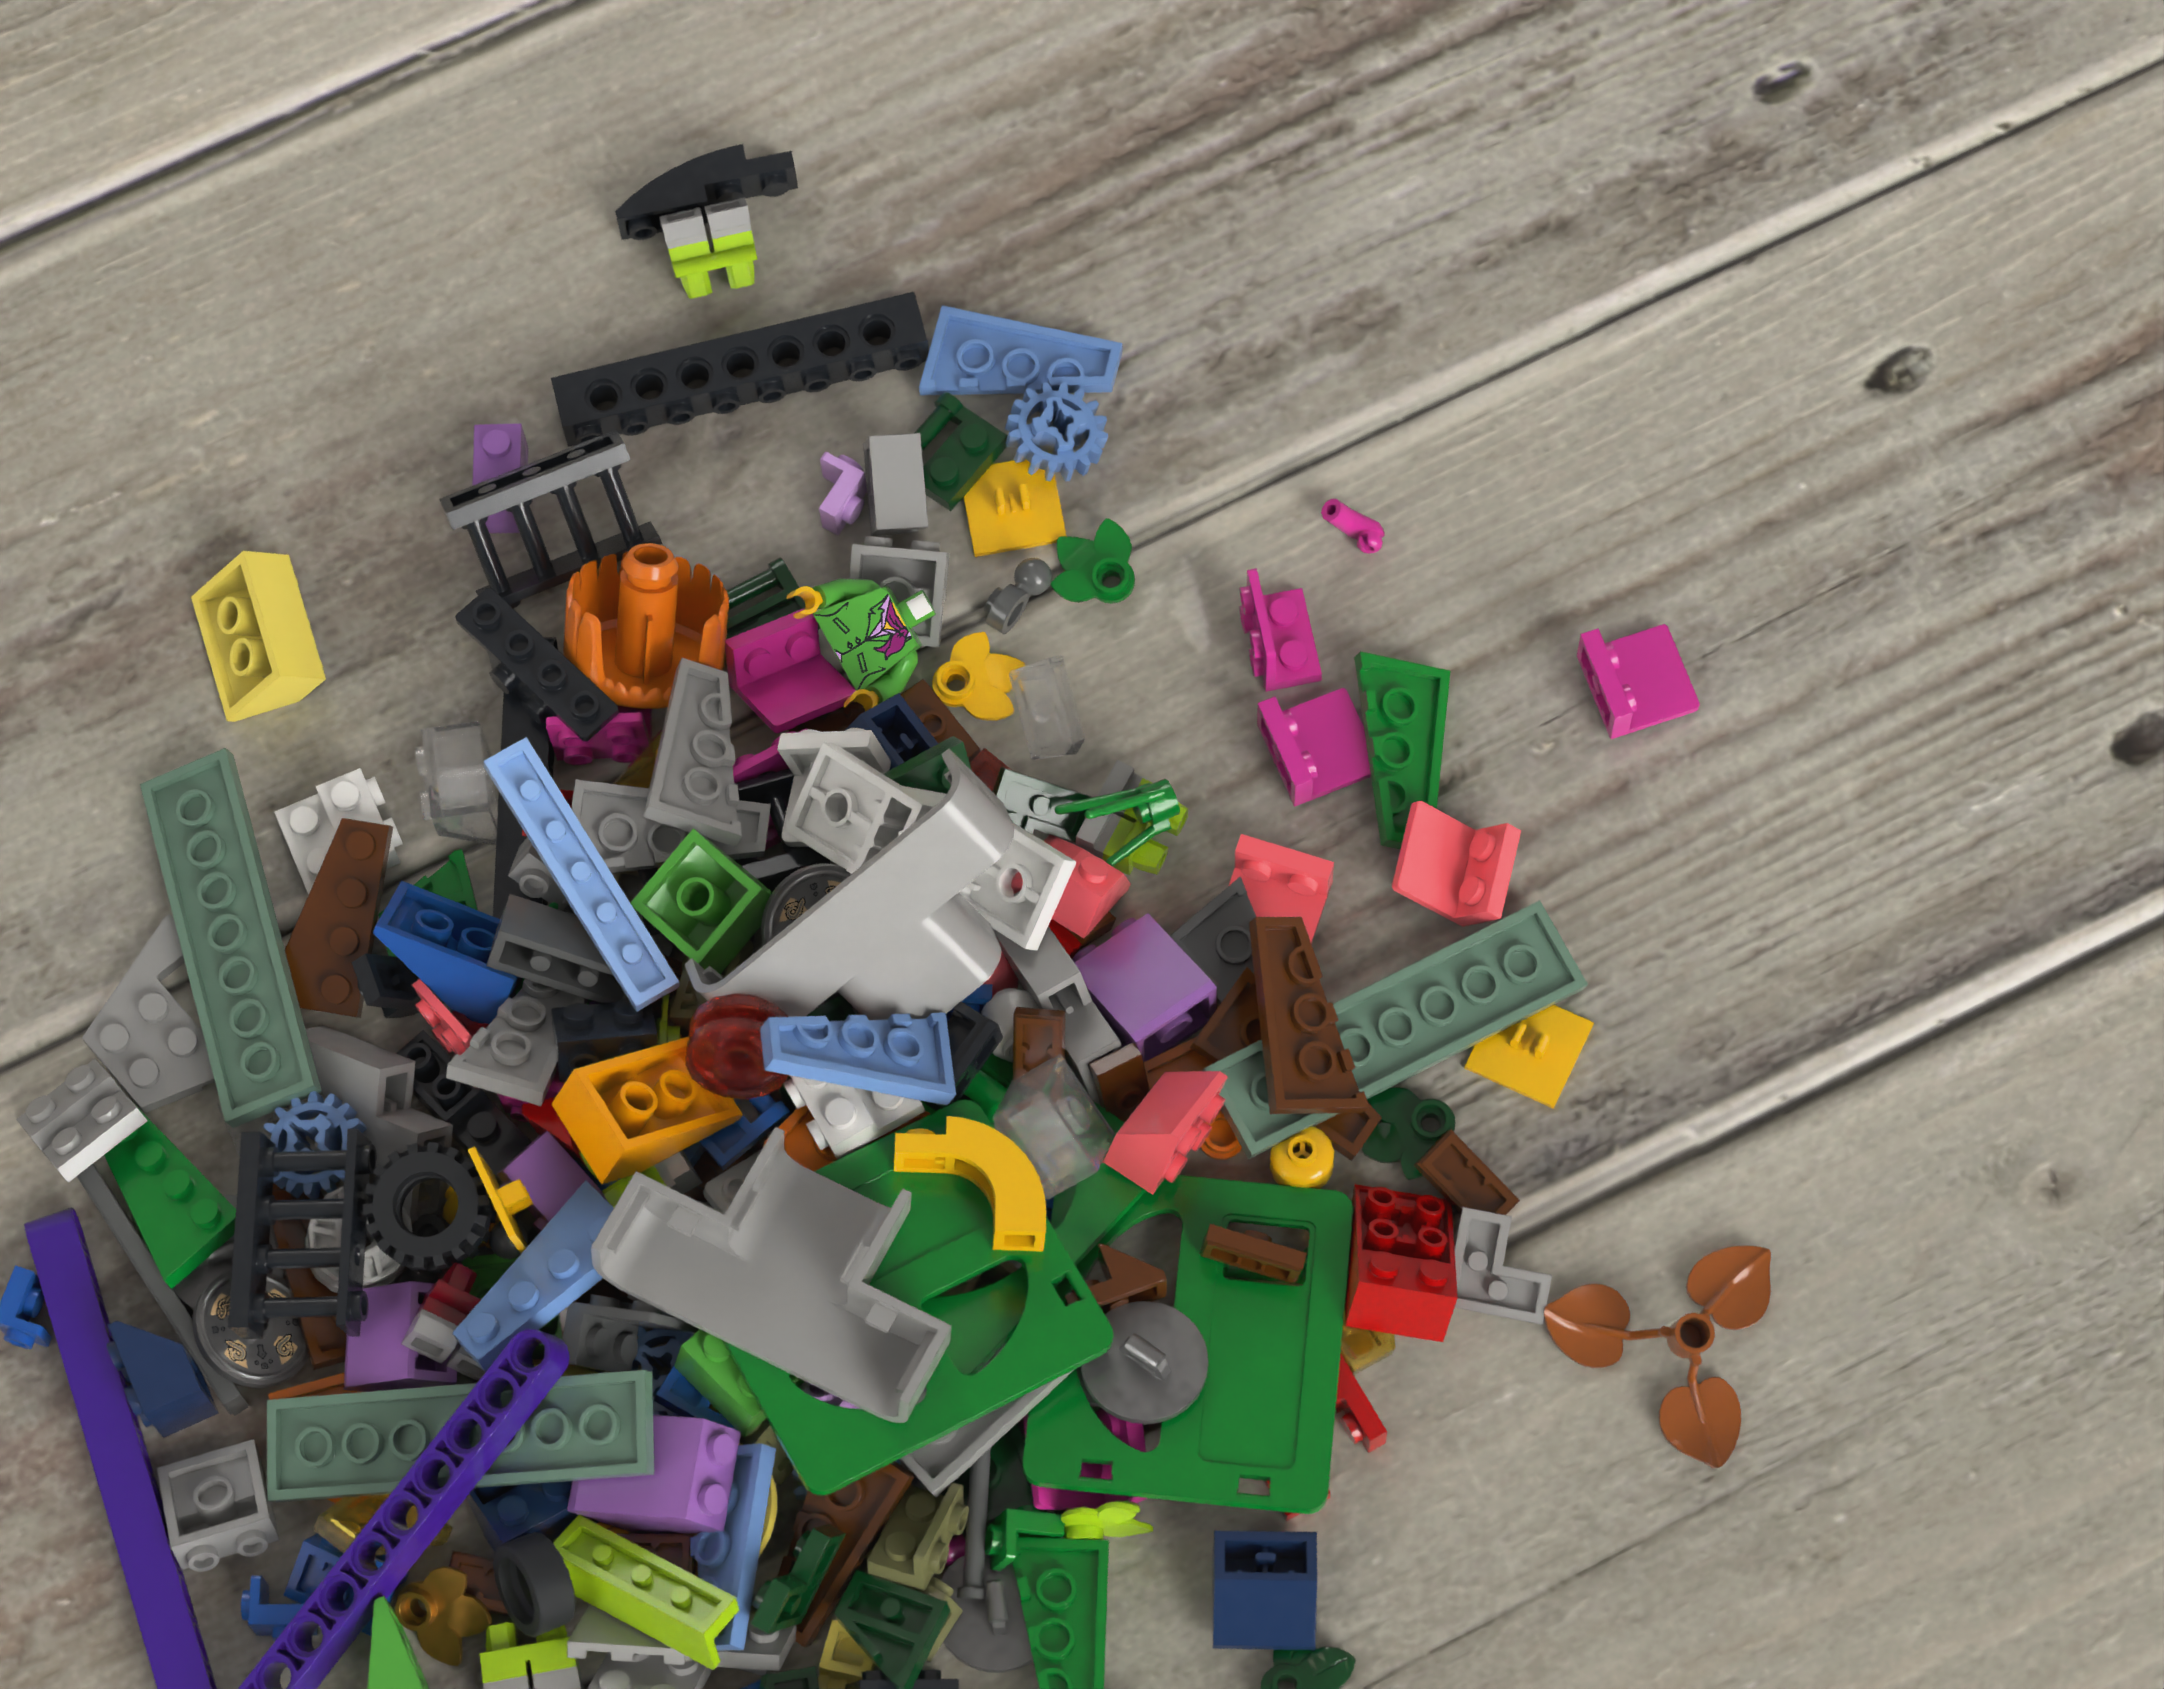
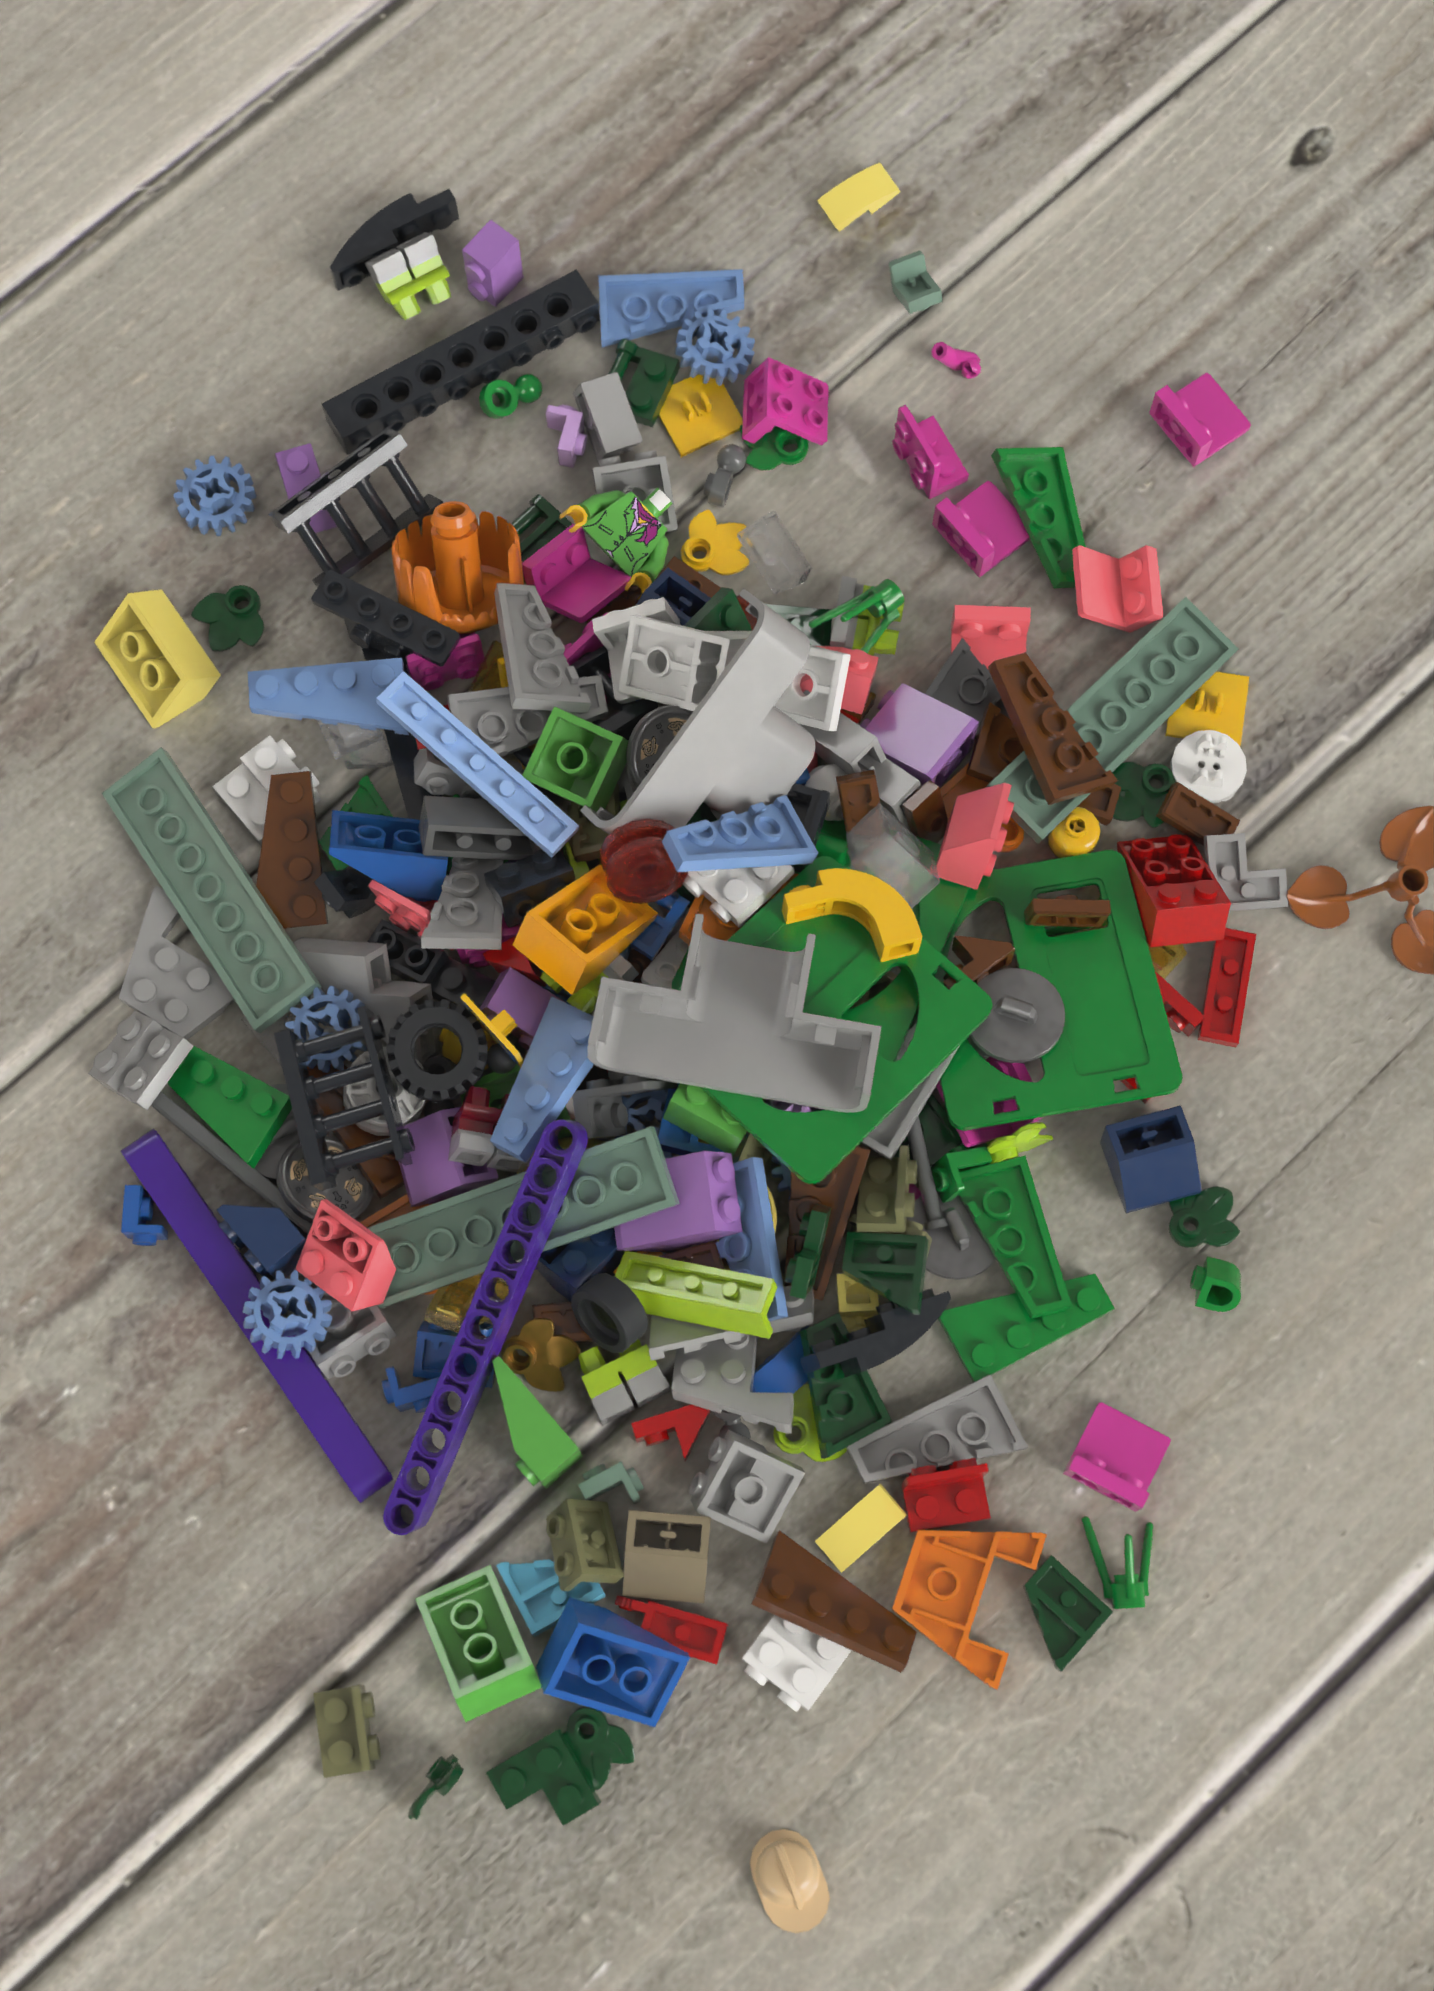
camera: 20 degrees left, 5 degrees up
none -> medium blue gear [174,455,257,536]
none -> dark green plate [191,585,264,652]
none -> medium blue gear [243,1270,332,1359]
none -> medium blue wing [248,658,409,735]
none -> coral slope [295,1199,396,1311]
none -> medium lavender brick [462,219,523,307]
none -> green plate [479,374,542,419]
none -> dark pink bracket [742,357,829,445]
none -> light yellow slope [817,162,901,232]
none -> sand green bracket [889,251,943,314]
none -> white plate [1170,730,1247,803]
none -> red plate [1198,928,1256,1048]

